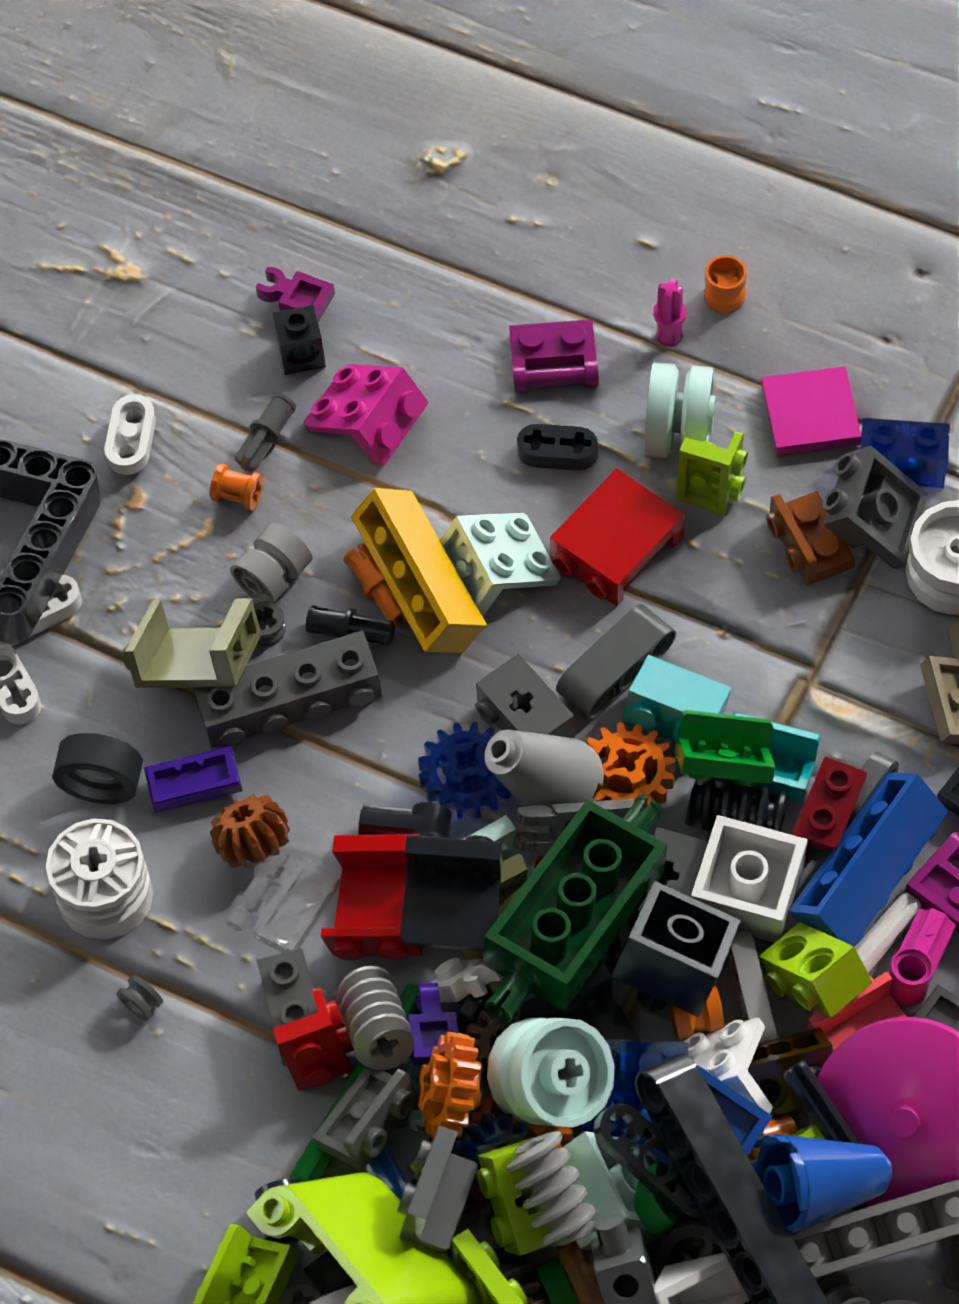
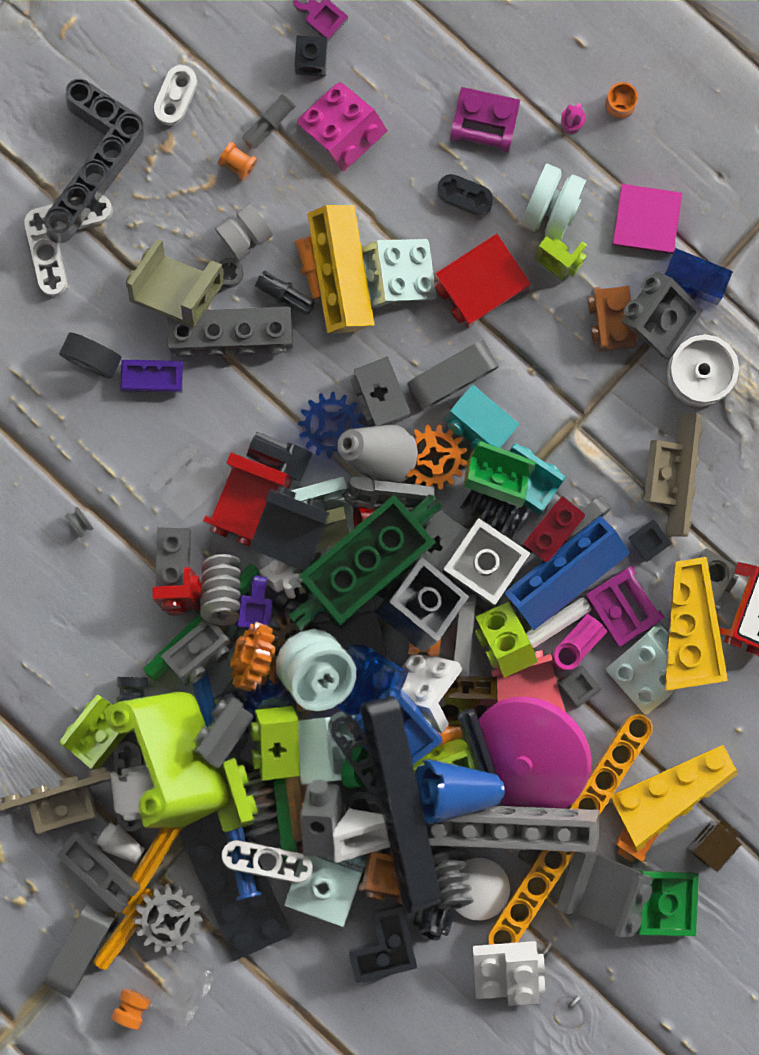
camera: 15 degrees right, 25 degrees up
white wheel [45,818,154,940] -> none
dark orange gear [210,794,290,869] -> none
light grey piece [506,1131,596,1246] -> none

